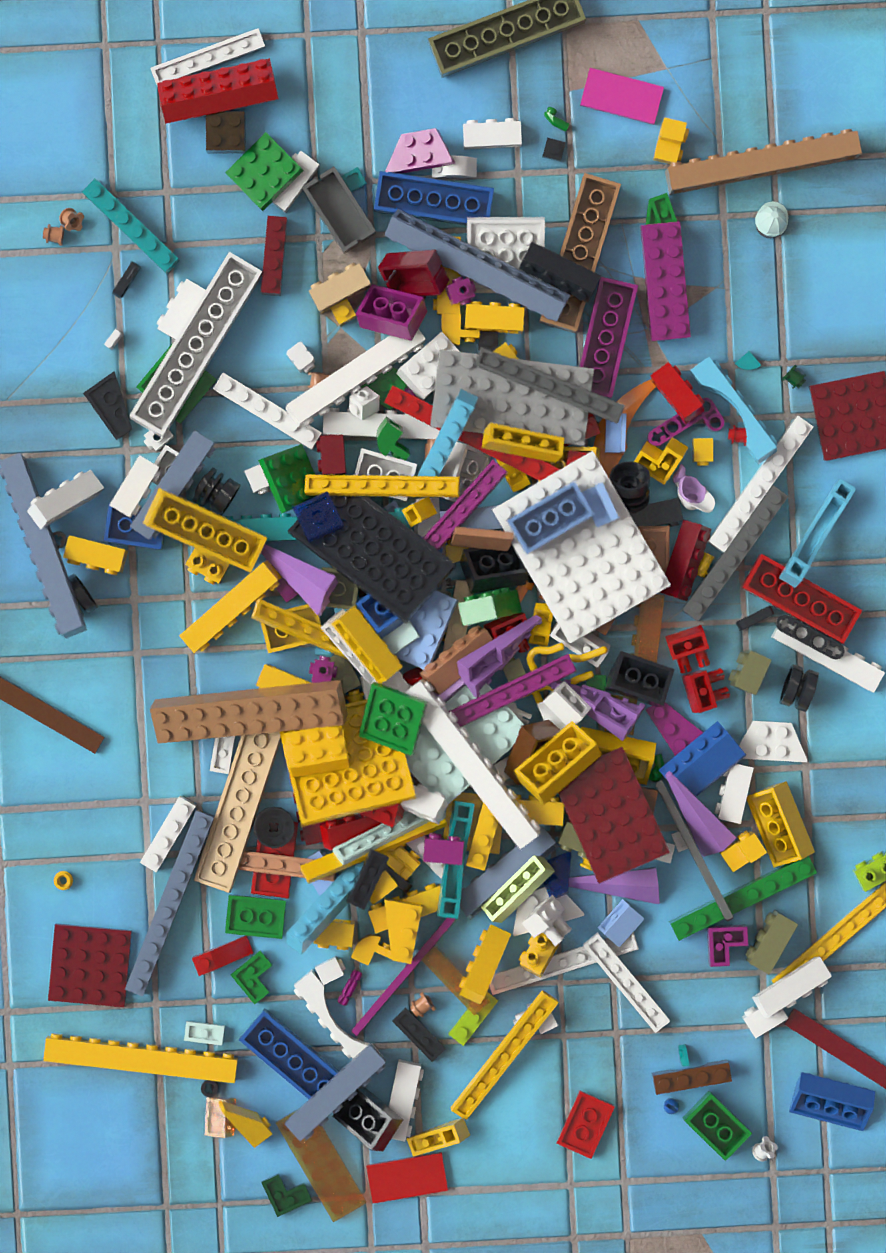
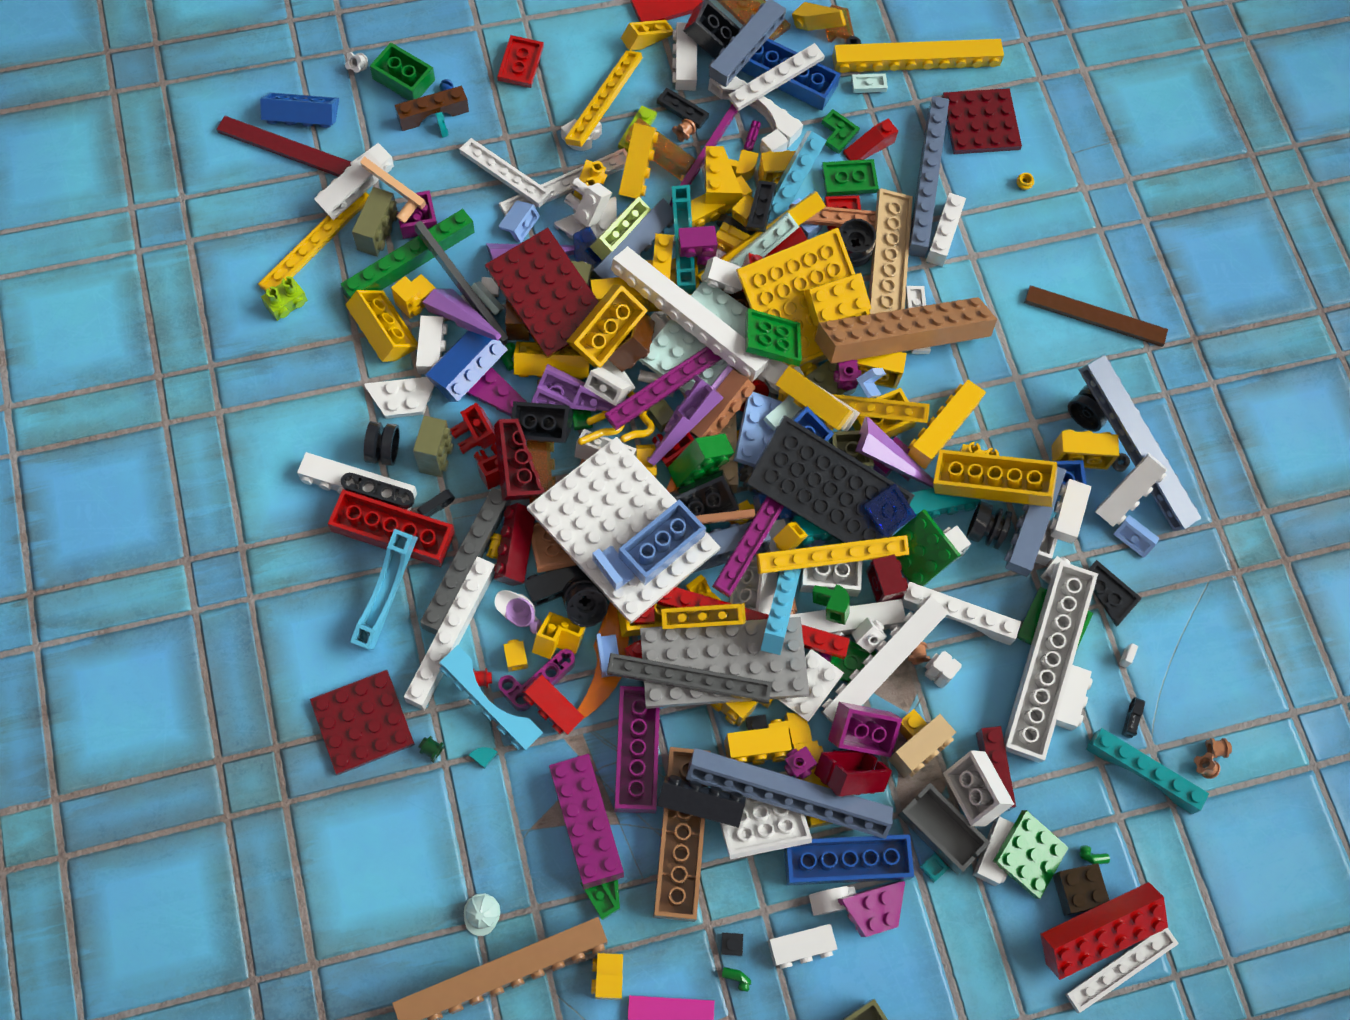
camera: 160 degrees right, 20 degrees down
none -> light nougat piece [360,156,426,223]
none -> light aqua tile [471,281,505,315]
none -> dark red wedge [494,419,545,501]
none -> white plate [728,43,825,111]
none -> light blue panel [856,368,886,398]
none -> white brick [943,750,1014,826]
none -> green arm [1079,845,1110,864]
none -> light blue panel [1113,515,1159,558]

